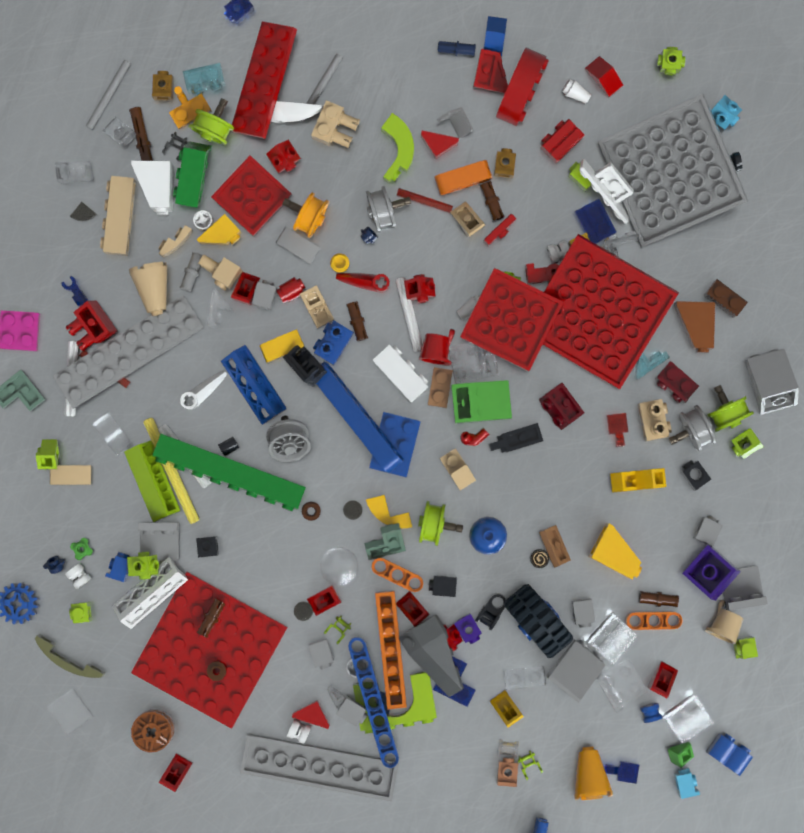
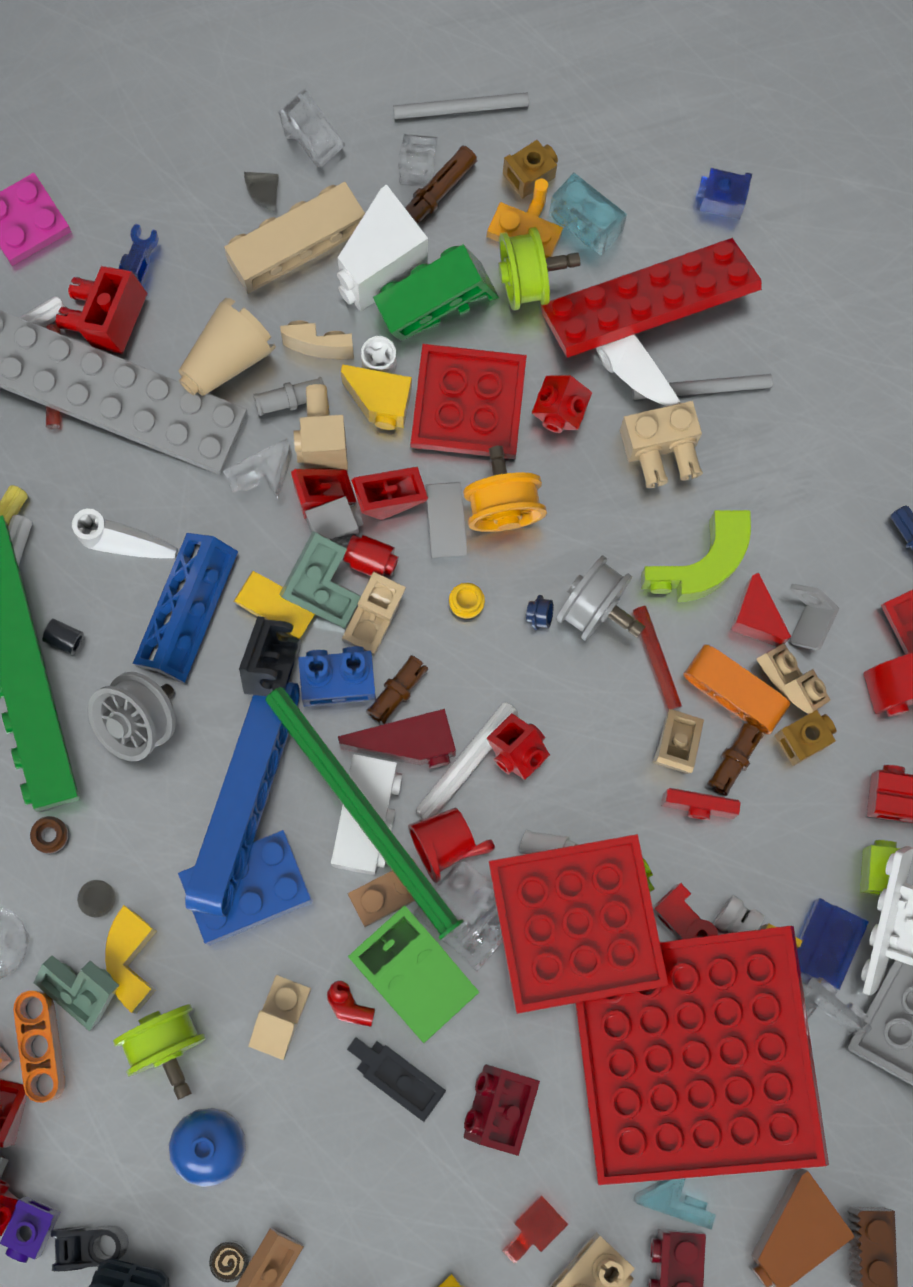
camera: 45 degrees right, 10 degrees down
dark grey piece [162,132,188,161] -> none
red piece [336,273,390,293] -> none
black brick [429,575,457,597] -> none
none -> green axle [265,687,464,940]
none -> sand green plate [279,531,361,629]
none -> dark red slope [338,709,456,769]
none -> red slope [351,466,428,520]
none -> tan slope [757,643,831,714]

